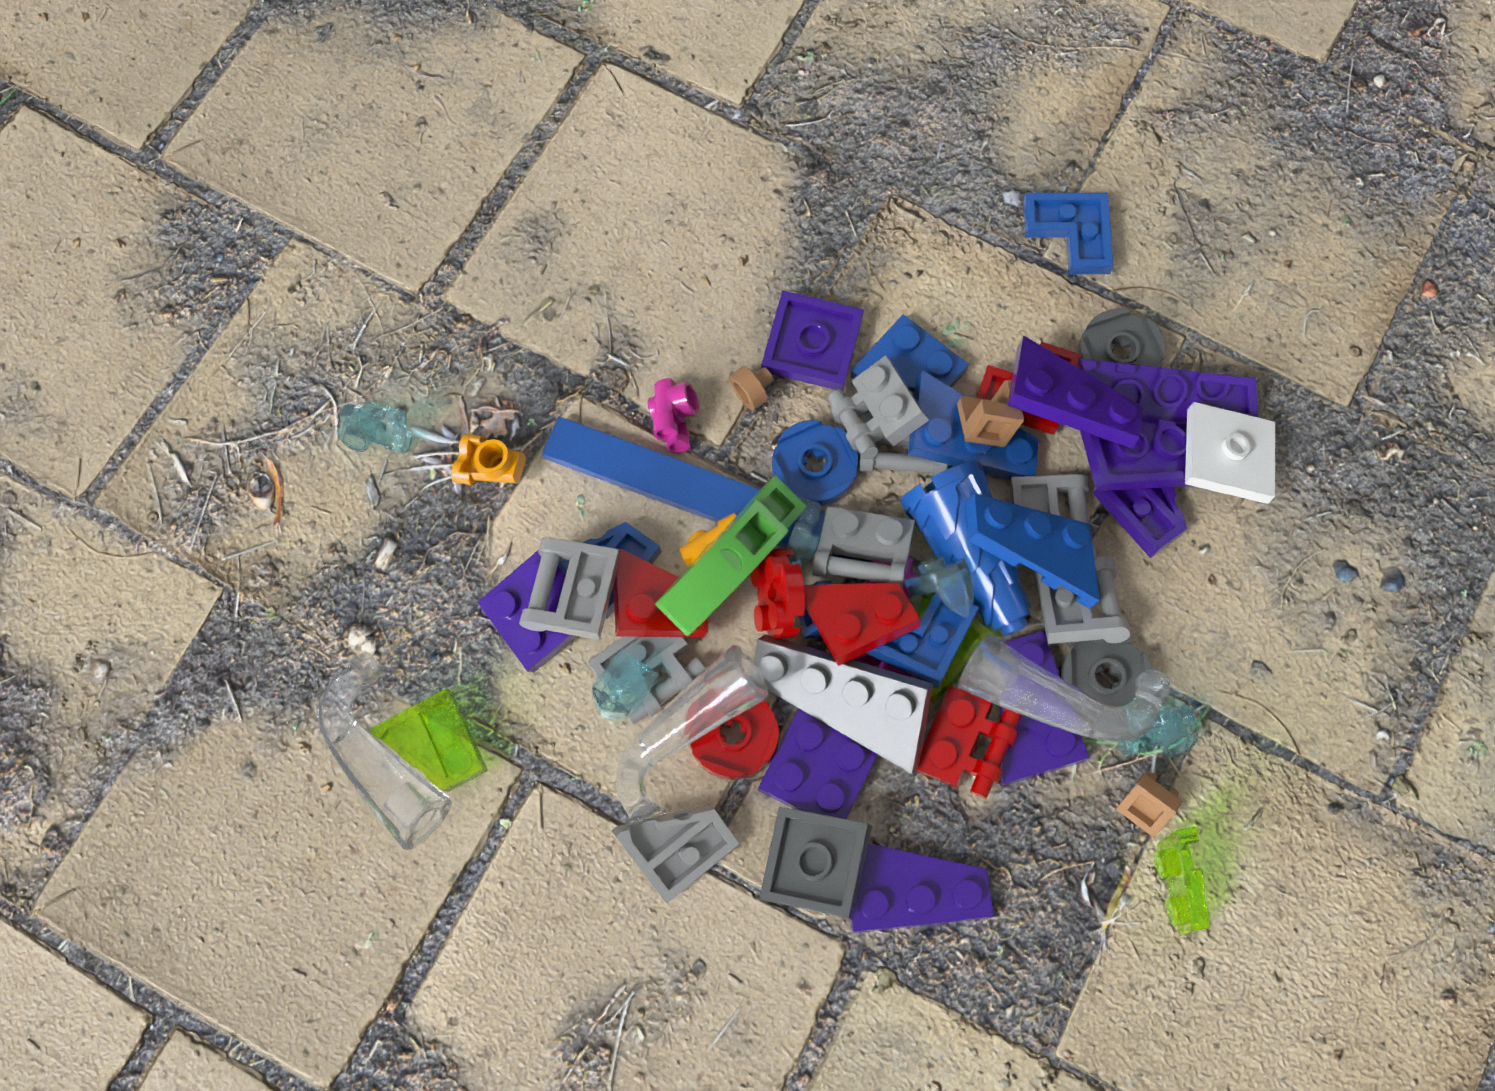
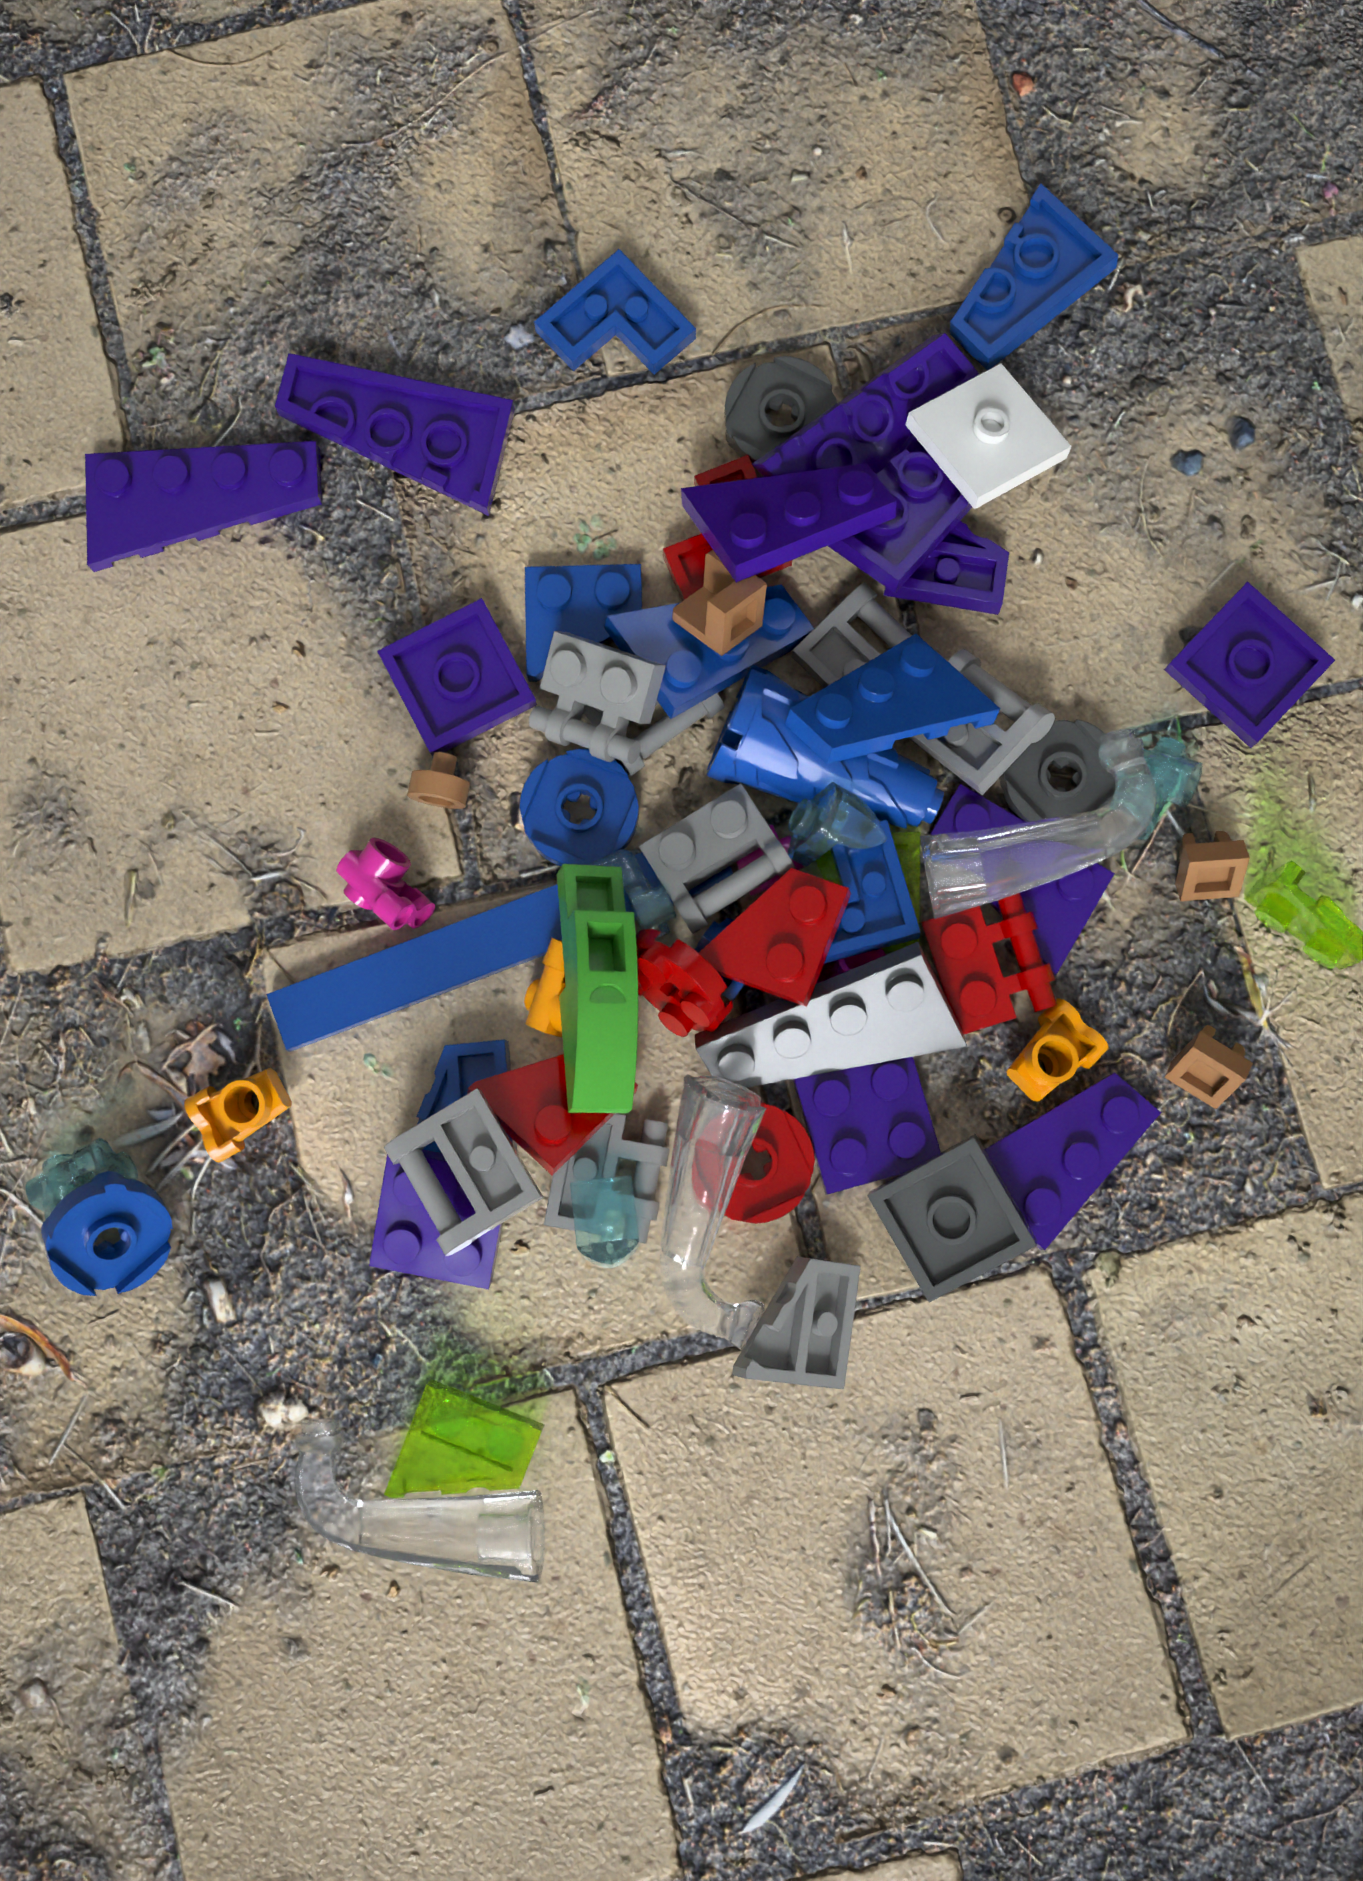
camera: 45 degrees left, 10 degrees up
none -> blue plate [41,1171,173,1296]
none -> dark purple wing [85,441,322,572]
none -> dark purple wing [275,353,515,516]
none -> blue wing [950,183,1119,371]
none -> light orange plate [1006,998,1109,1102]
none -> dark purple plate [1164,581,1335,748]
none -> medium nougat tile [1164,1025,1253,1109]

